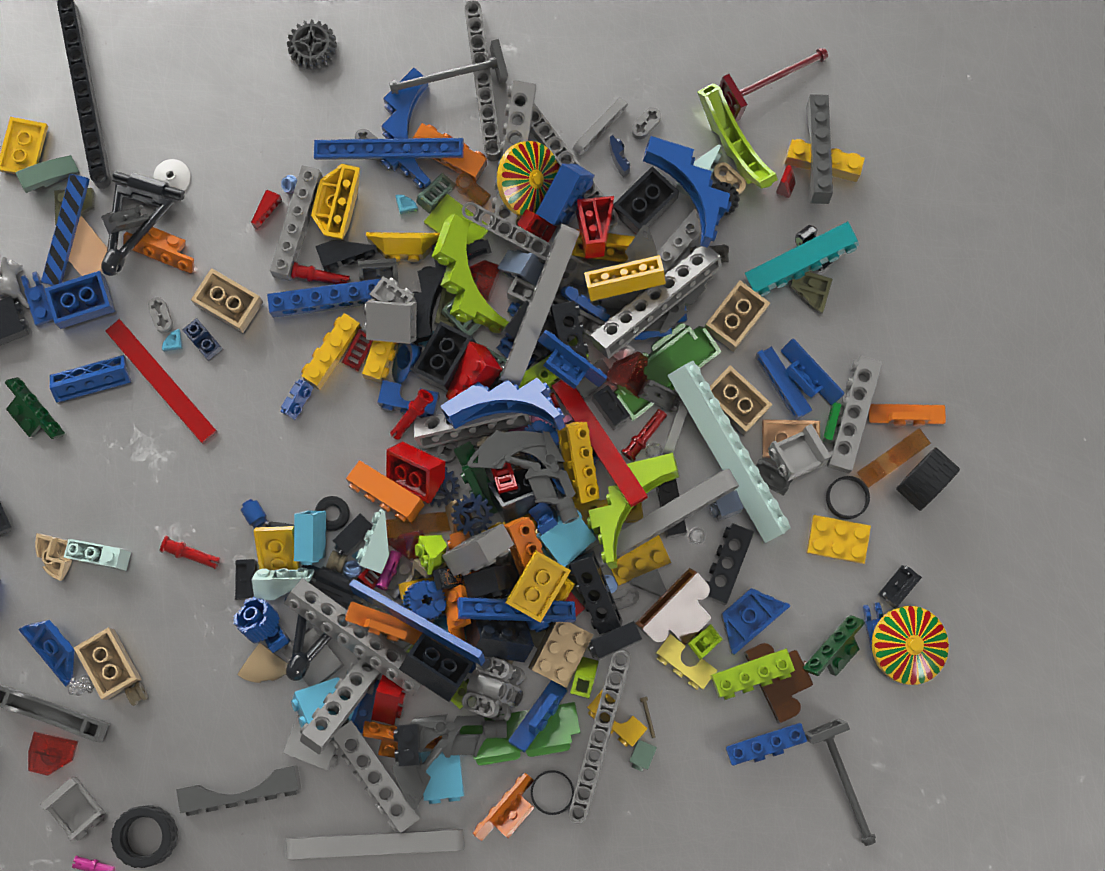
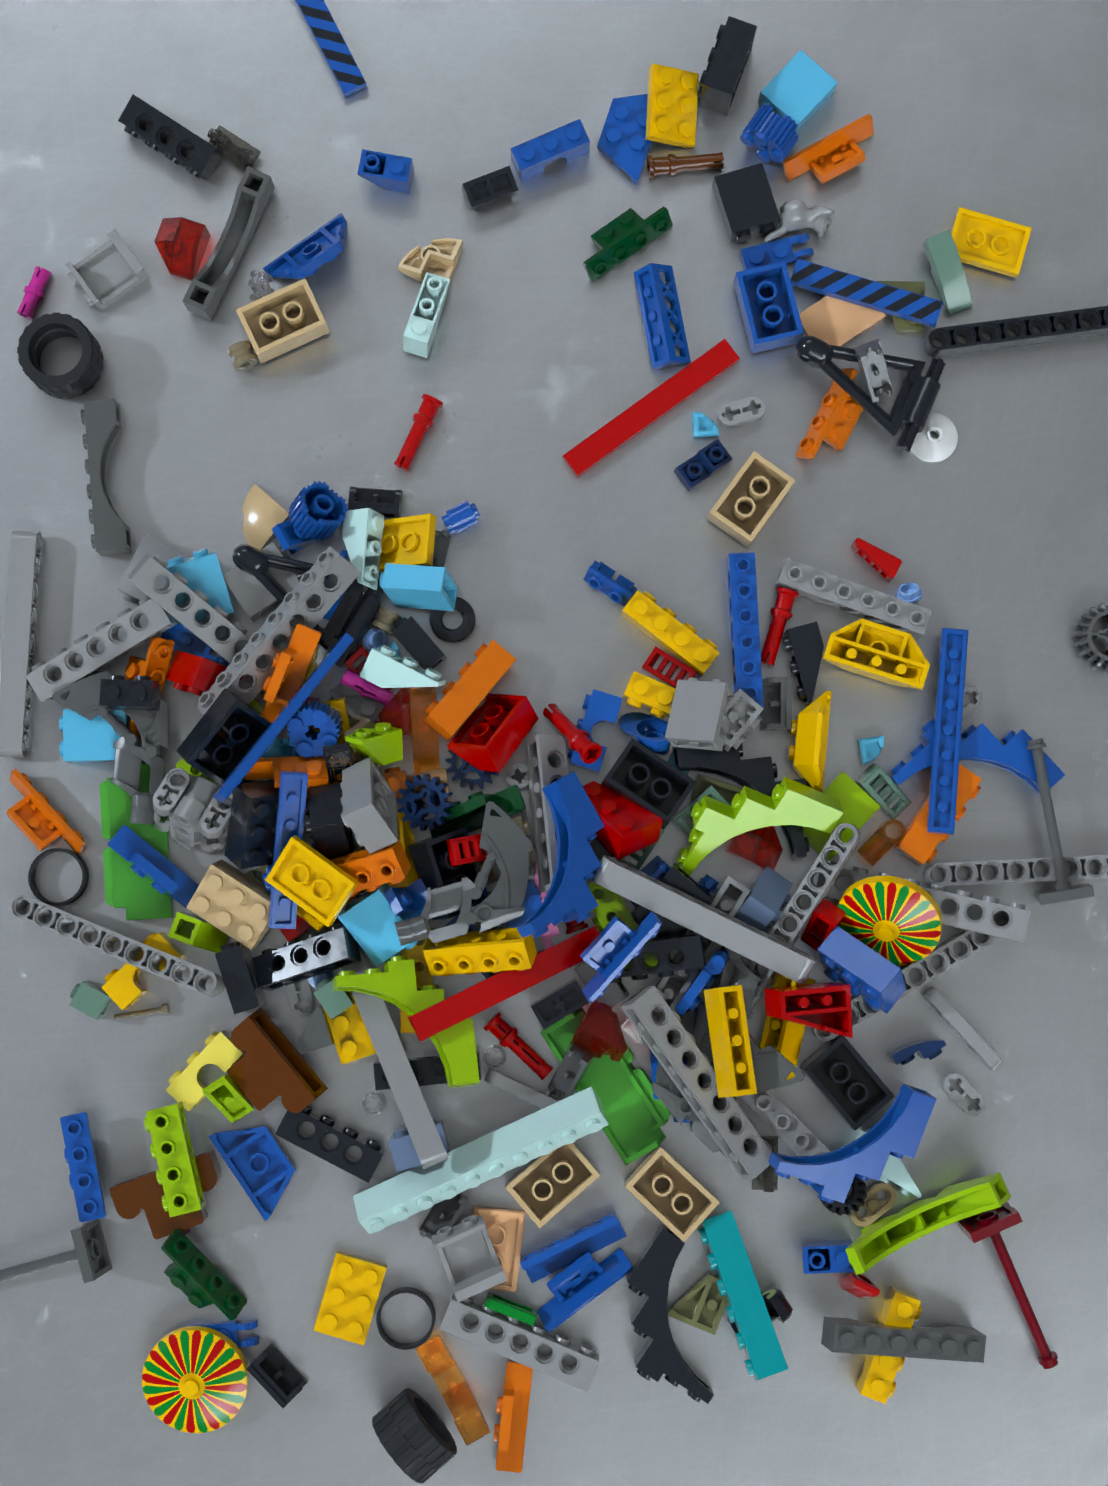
camera: 95 degrees right, 5 degrees up
none -> sand green brick [313,976,355,1019]
none -> black arch [626,1224,714,1404]
none -> blue slope [802,1239,855,1274]

